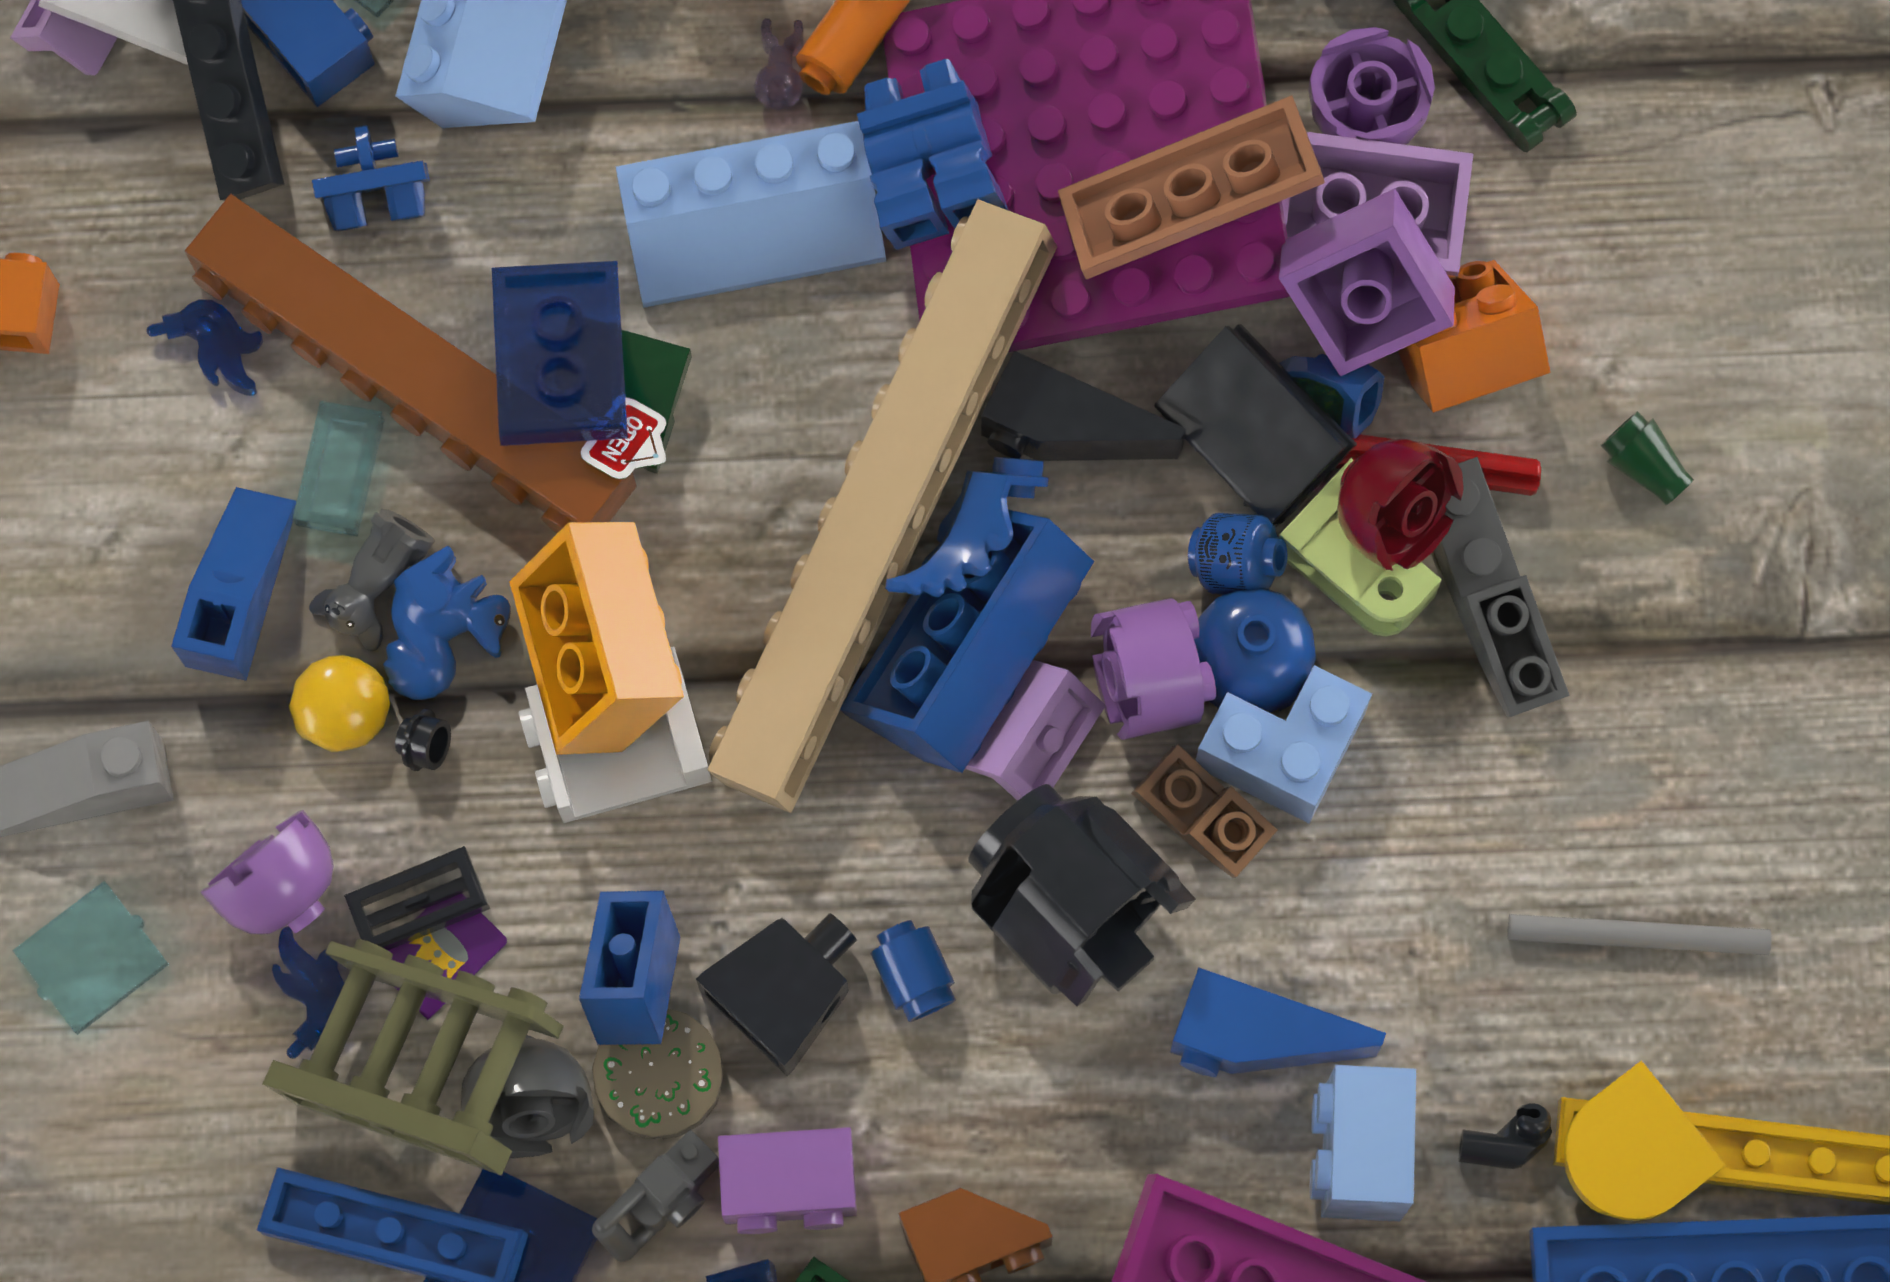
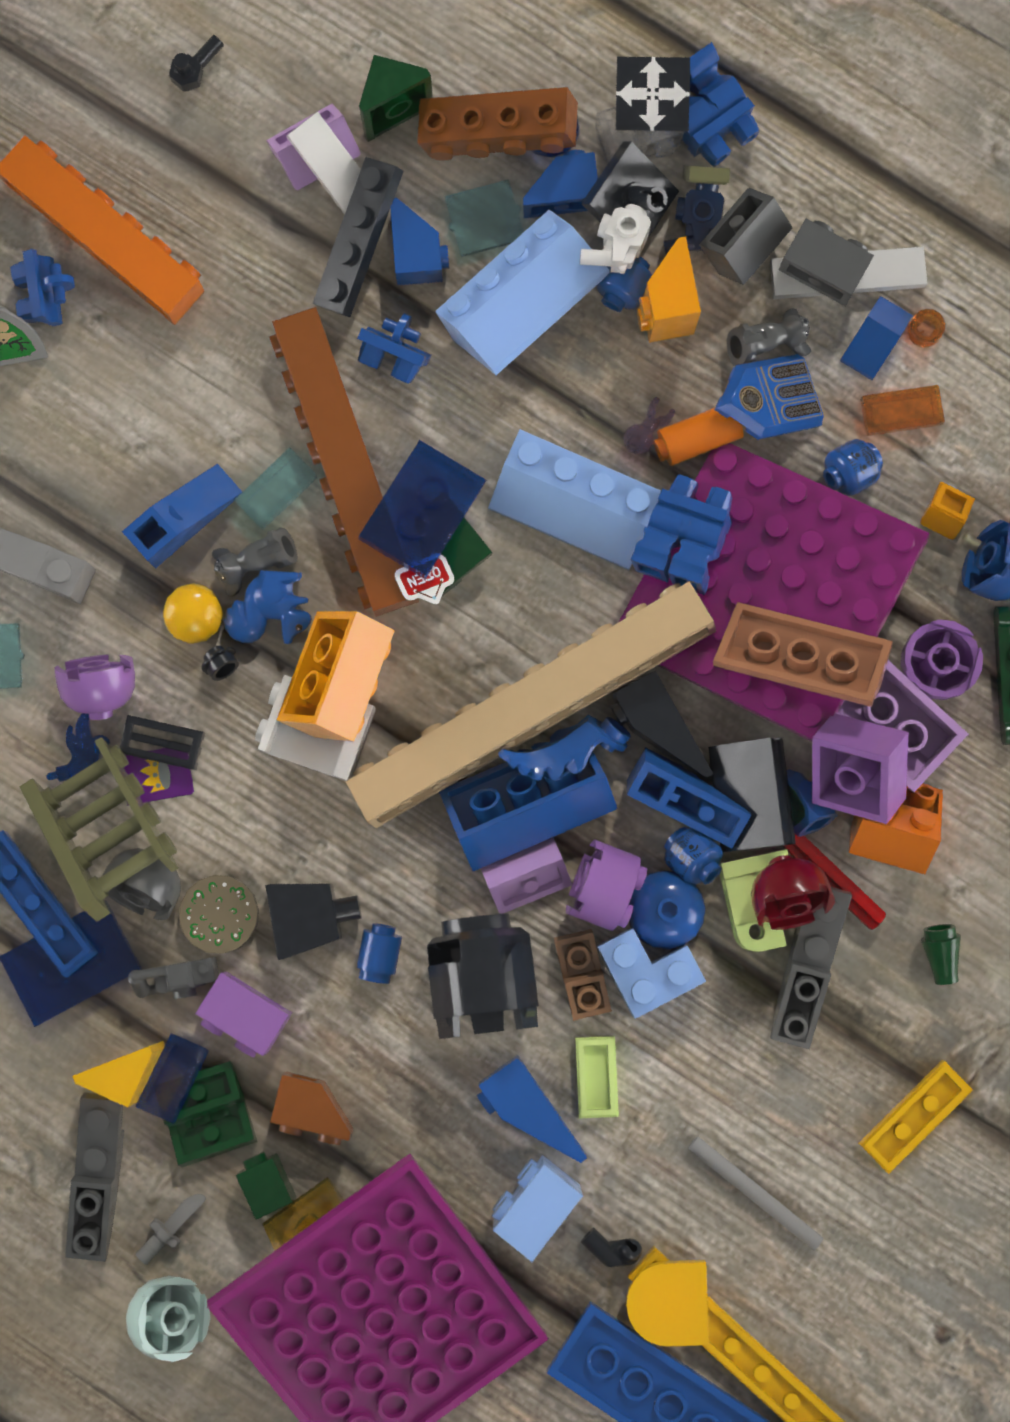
camera: 35 degrees right, 10 degrees up
clear blue piece [146,299,263,396] -> none
blue brick [579,891,681,1045] -> none
none -> yellowish green tile [575,1036,619,1118]
none -> blue slope [627,747,751,848]
none -> yellow tile [858,1060,973,1174]

